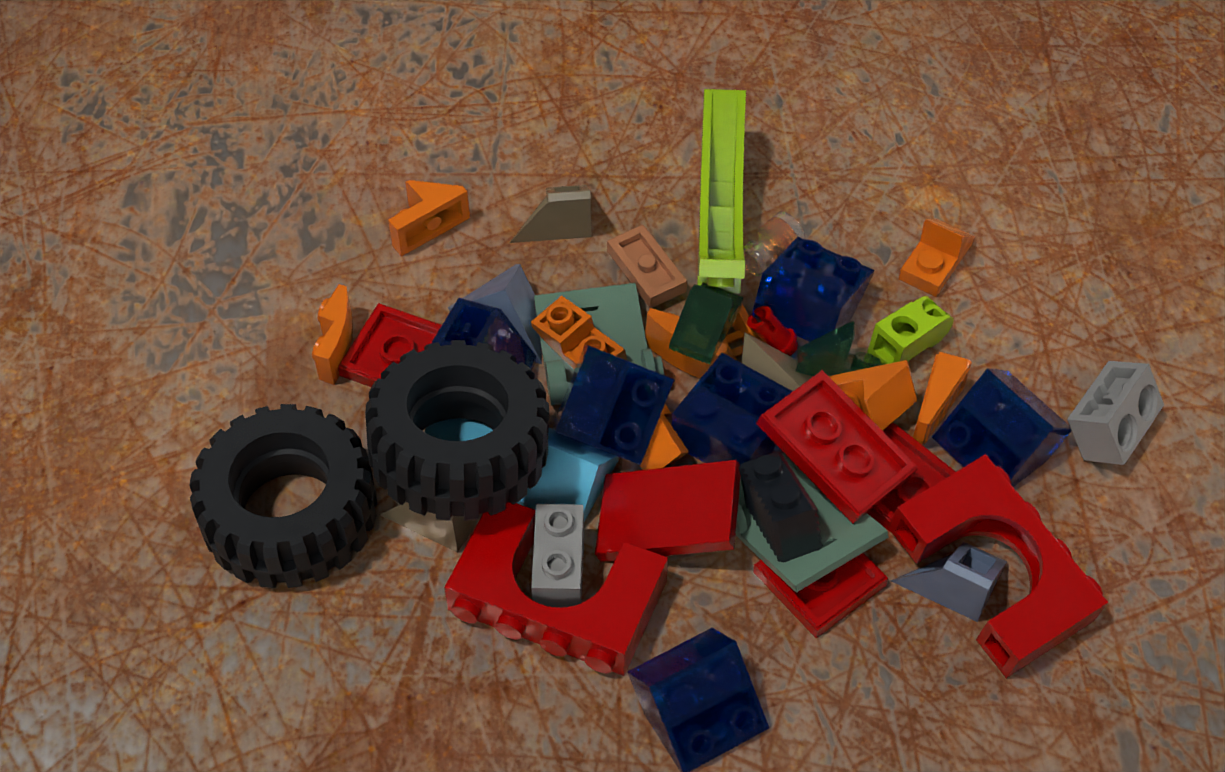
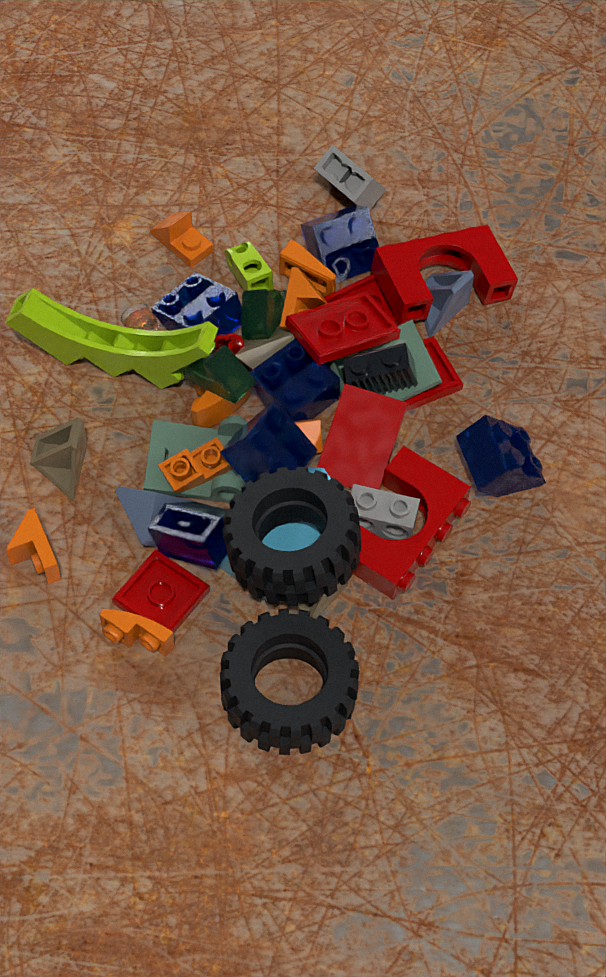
camera: 80 degrees left, 5 degrees up
nougat plate [607,225,687,308] -> none

